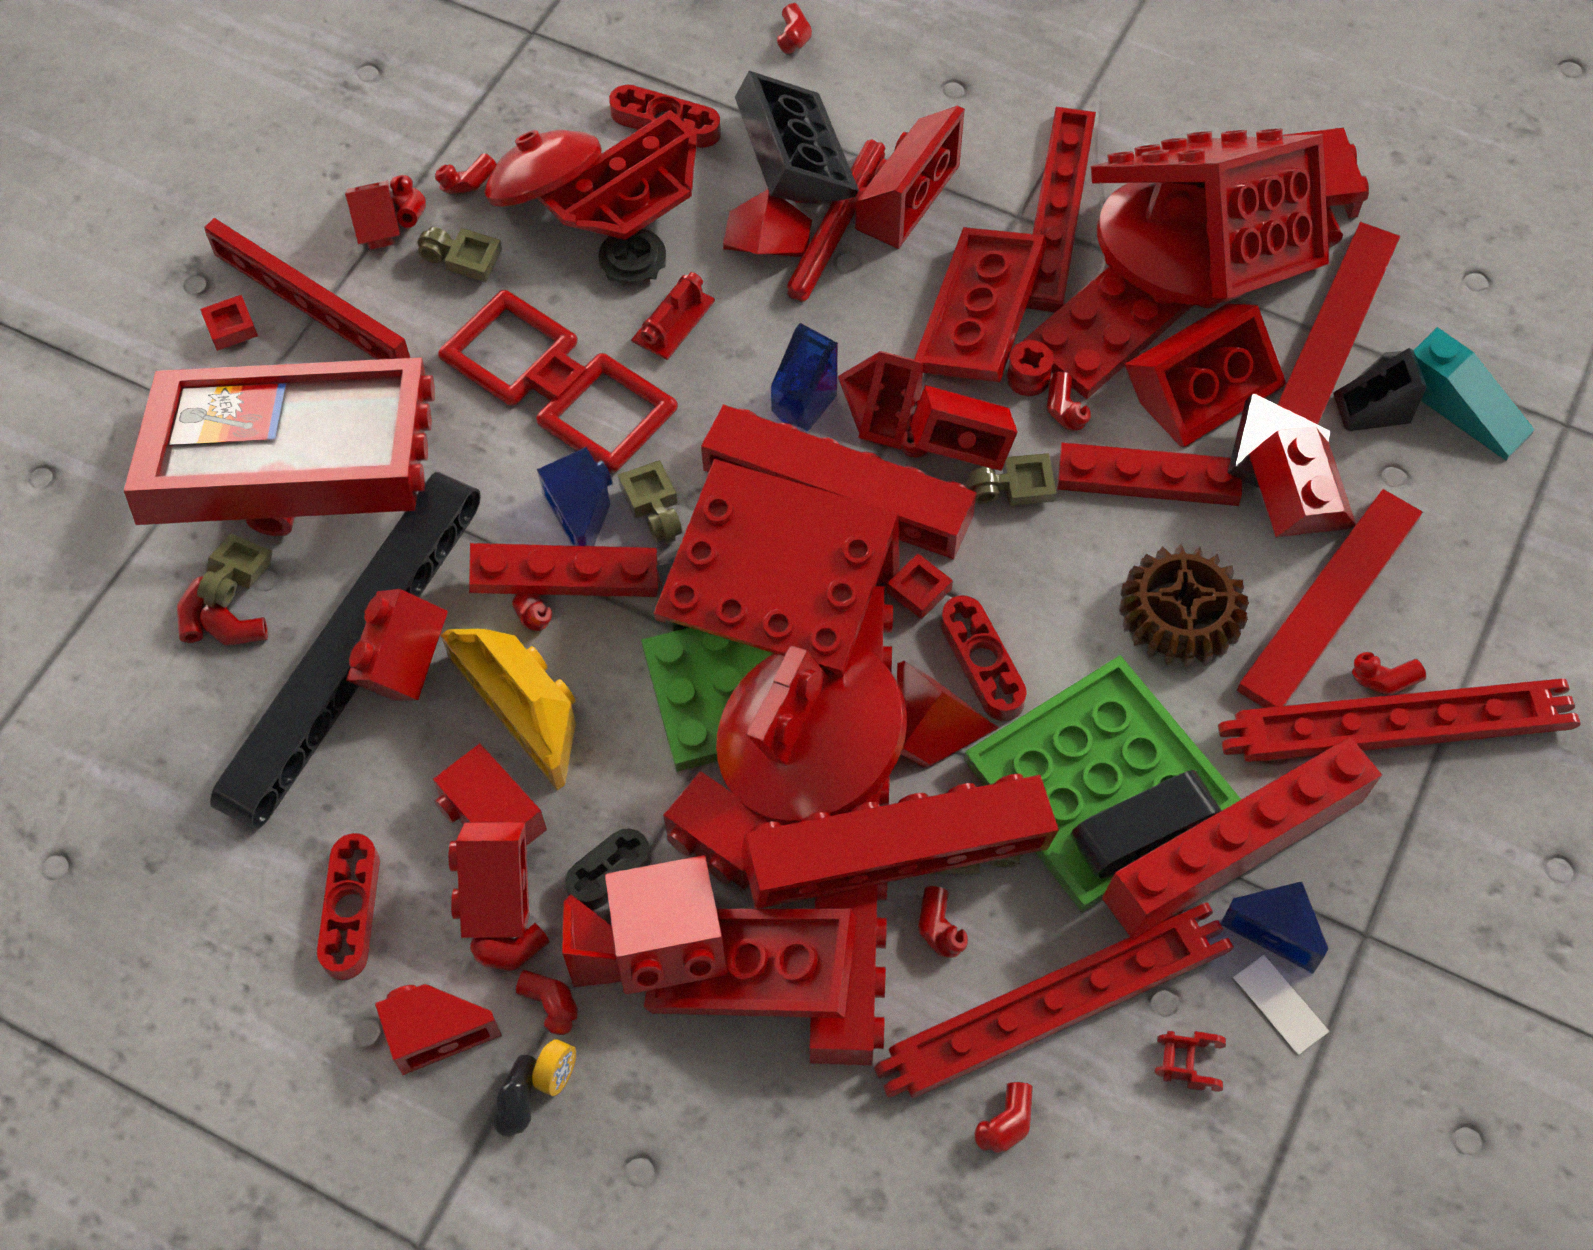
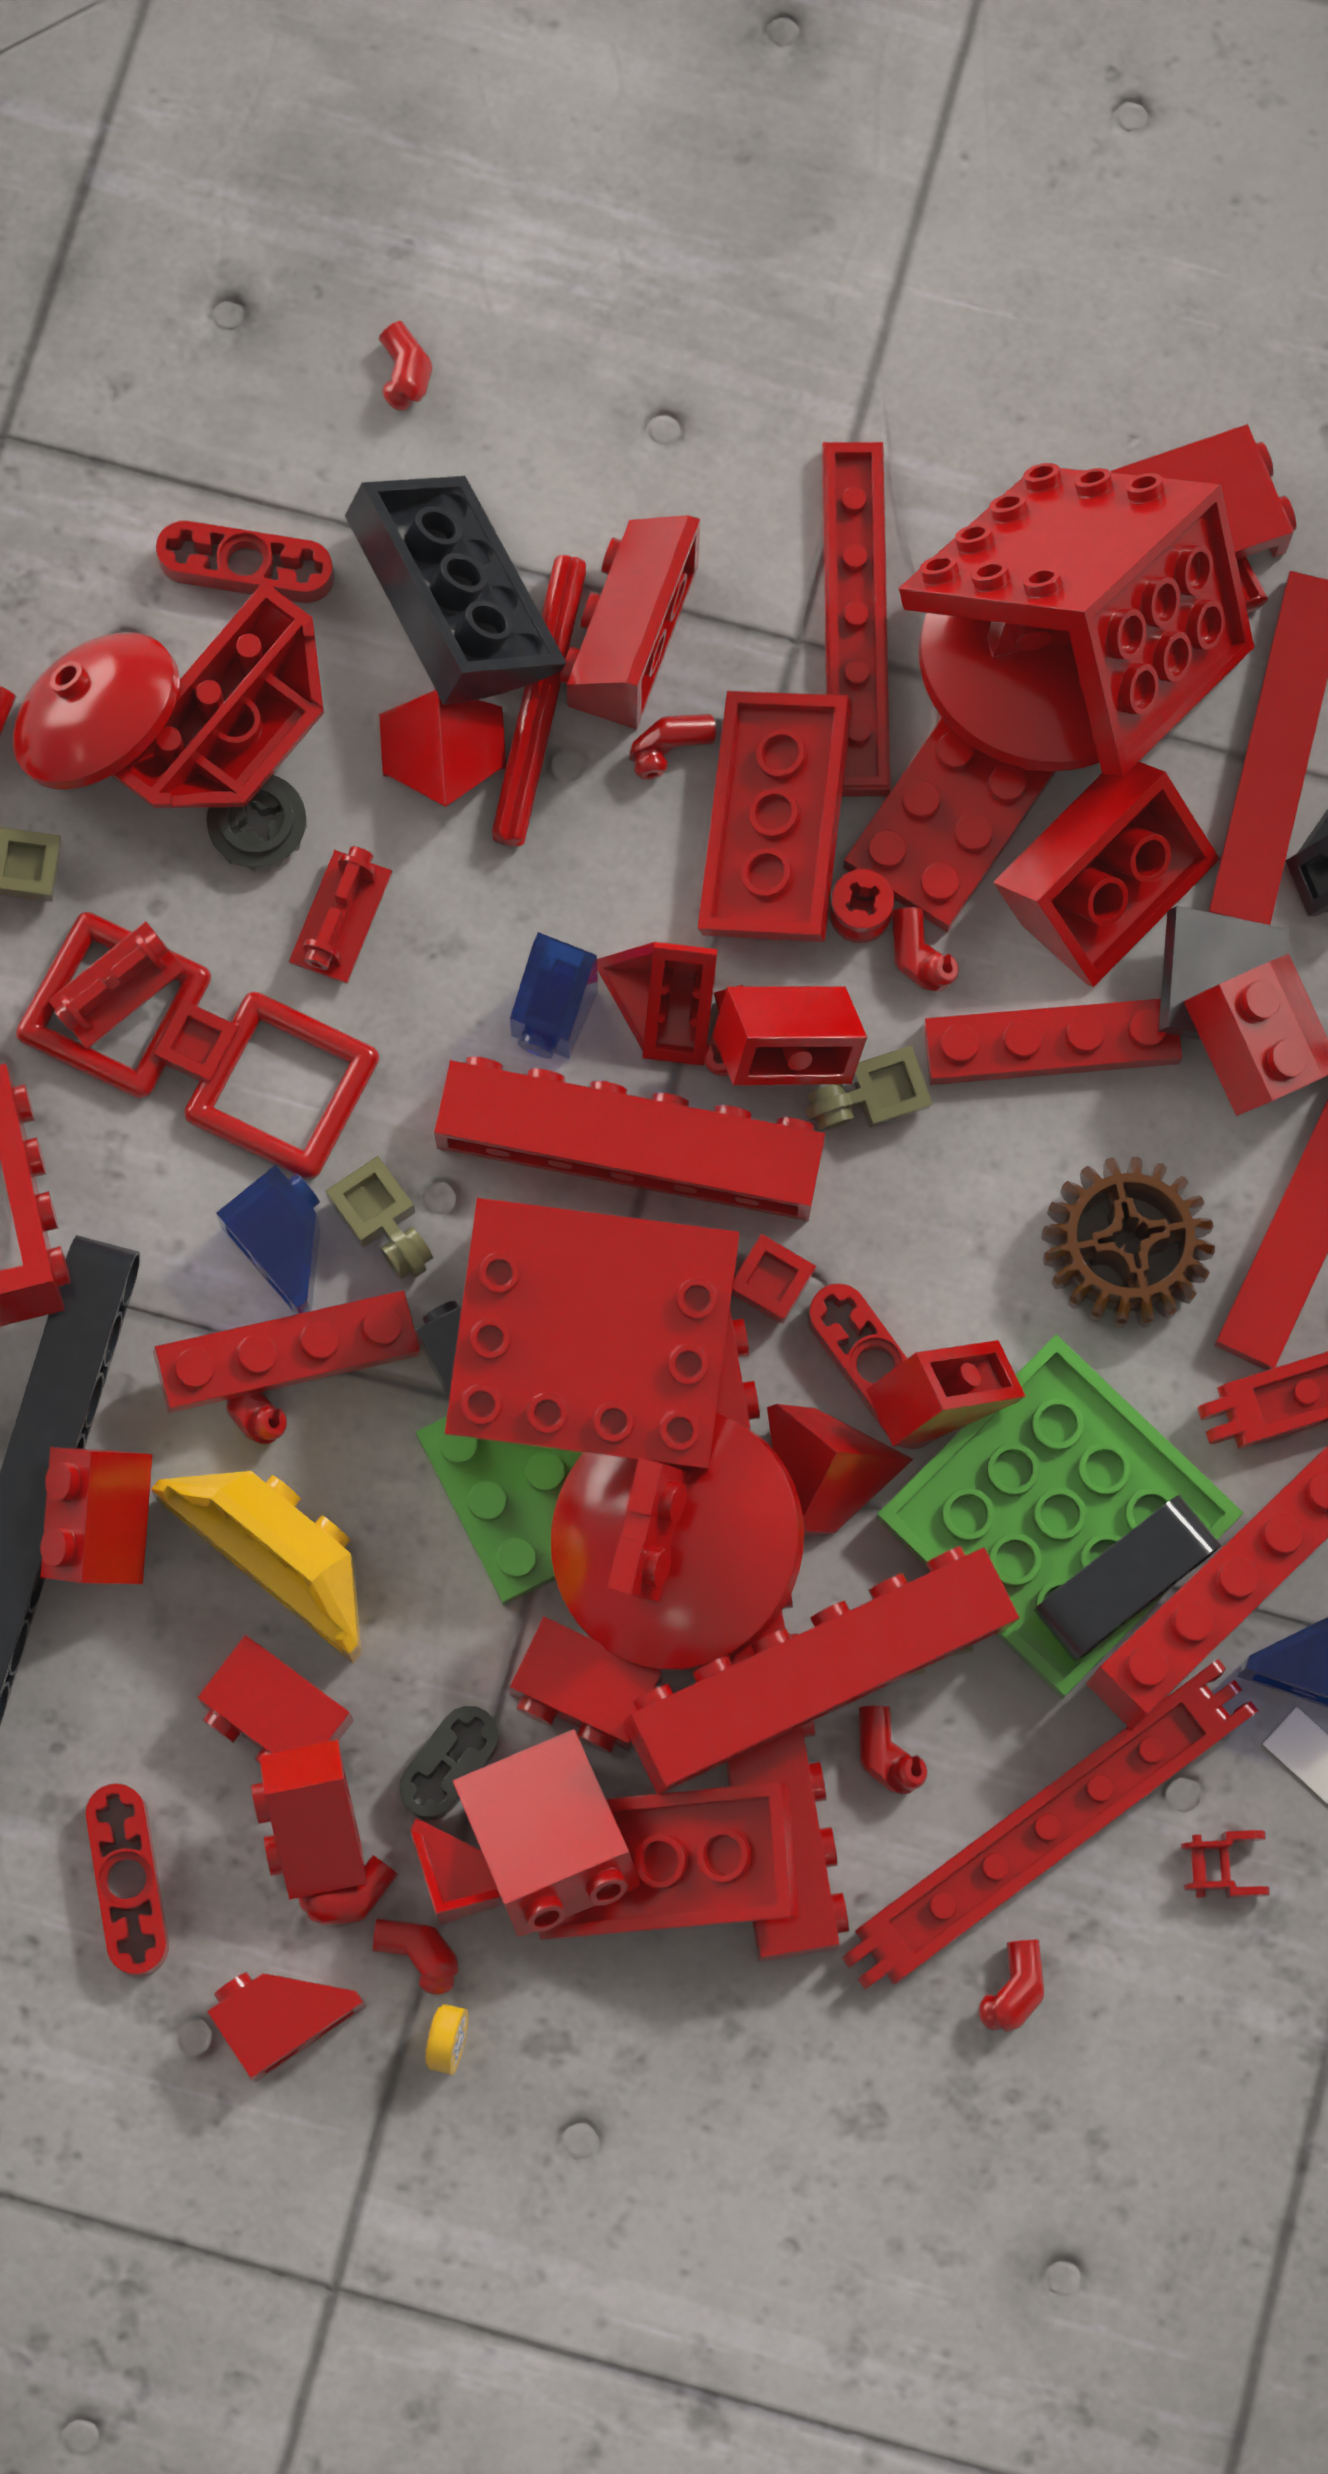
camera: 15 degrees left, 15 degrees up
black arm [493,1055,537,1137] -> none
none -> red hinge [48,921,185,1049]
none -> red arm [629,714,716,780]
none -> red slope [866,1340,1026,1447]

